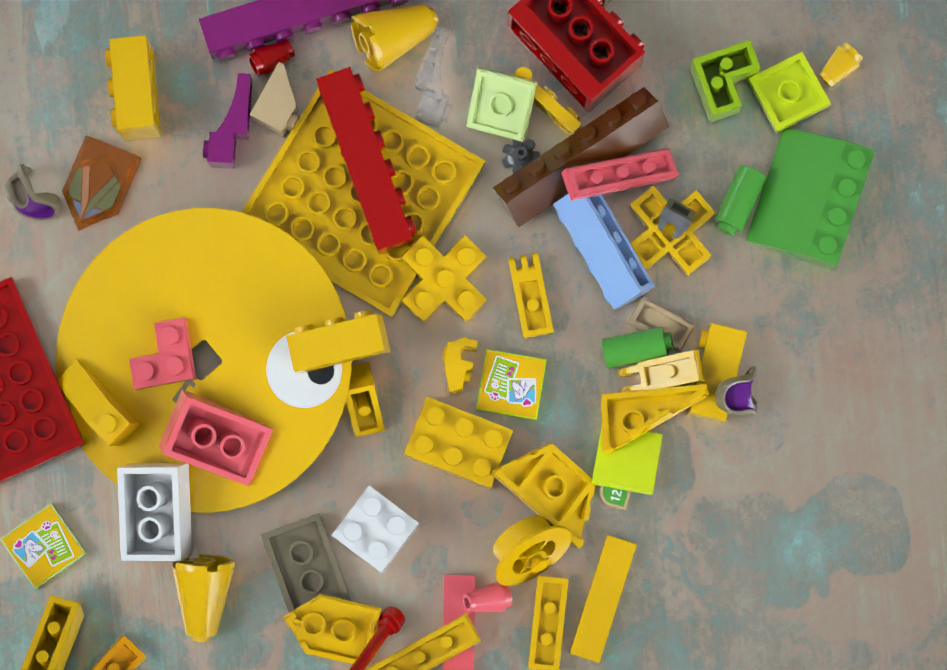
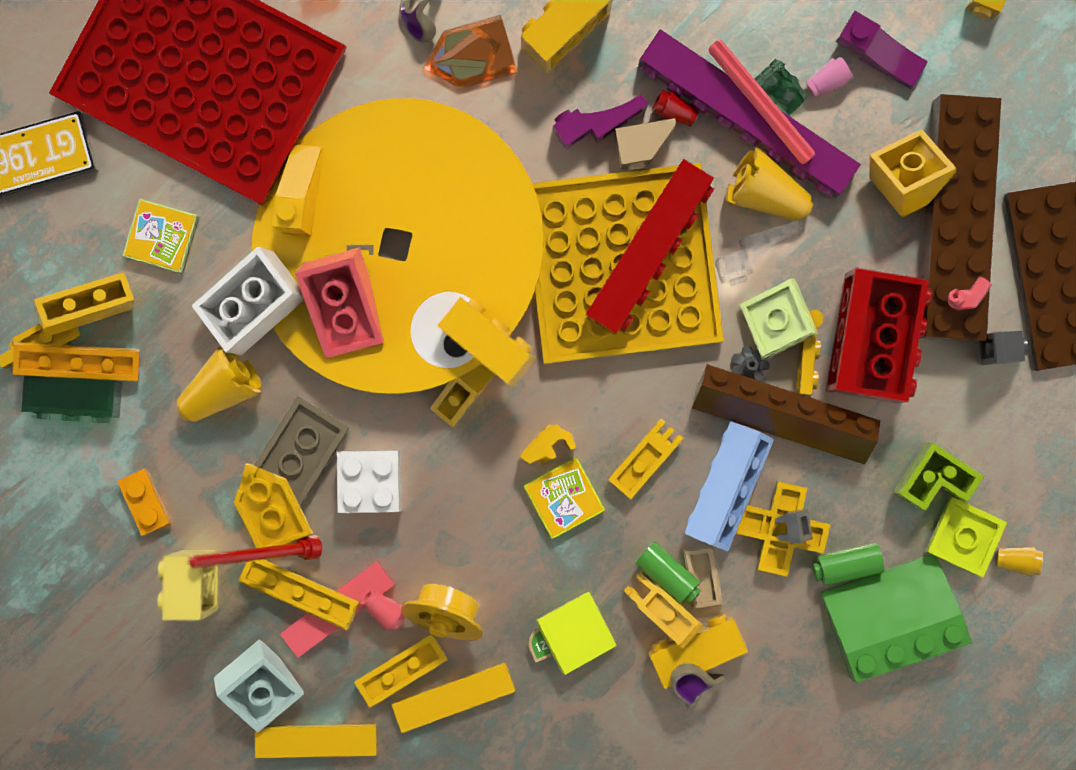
camera: 55 degrees right, 5 degrees up
coral plate [129,318,196,390] -> none
yellow plate [400,235,487,322] -> none
yellow brick [404,397,513,490] -> none
yellow wing [490,443,596,549] -> none
coral tile [561,148,679,201] -> none
yellow wing [601,384,710,454] -> none

